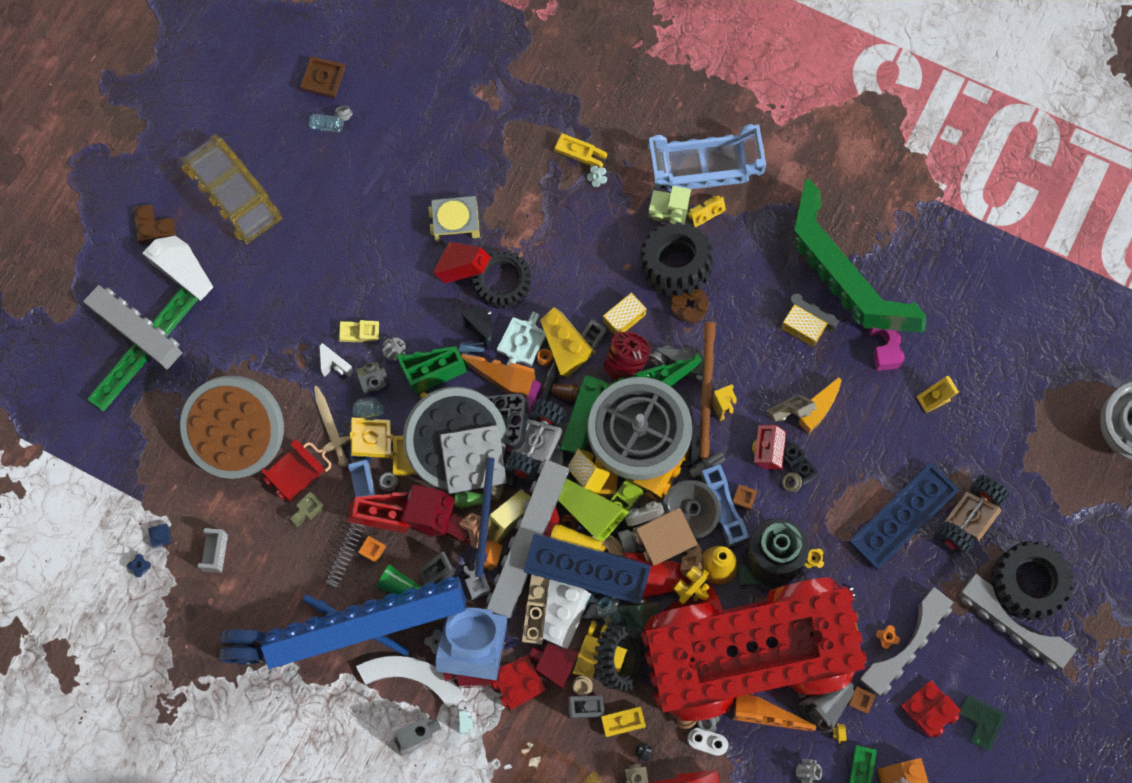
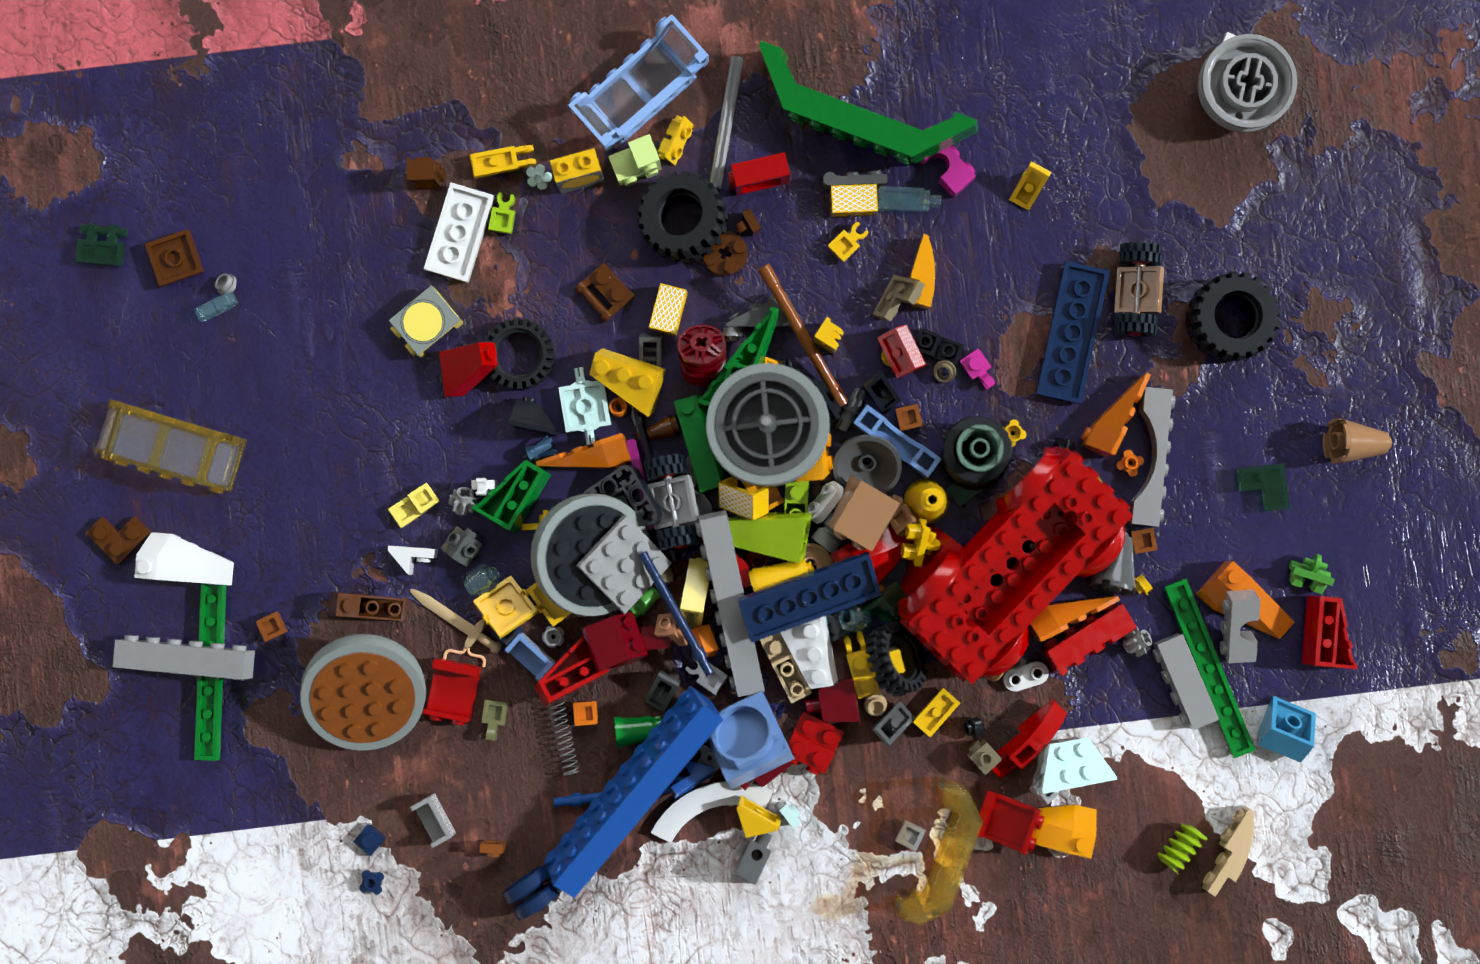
camera: 35 degrees left, 15 degrees up
red plate [900,680,961,738] -> none
light grey arch [958,574,1077,671] -> none
none -> clear green plate [75,223,128,267]
none -> dark orange plate [255,611,288,642]
none -> reddish brown slope [329,591,406,621]
none -> reddish brown window [406,157,446,189]
none -> white plate [424,182,495,283]
none -> white plate [471,478,498,495]
none -> dark orange plate [479,840,506,857]
none -> lime plate [488,192,516,235]
none -> yellow panel [550,148,605,194]
none -> reddish brown plate [574,262,635,323]
none -> blue slope [670,761,715,799]
none -> light grey axle [710,56,743,189]
none -> red window [728,152,790,196]
none -> reddish brown tile [735,208,761,236]
none -> yellow slope [737,795,781,838]
none -> yellow plate [828,221,868,263]
none -> black slope [861,370,901,415]
none -> clear light blue hinge [878,186,941,212]
none -> dark pink plate [959,348,995,390]
none -> red wedge [1040,603,1137,676]
none -> orange wedge [1081,373,1151,458]
none -> medium nougat cone [1322,418,1392,464]

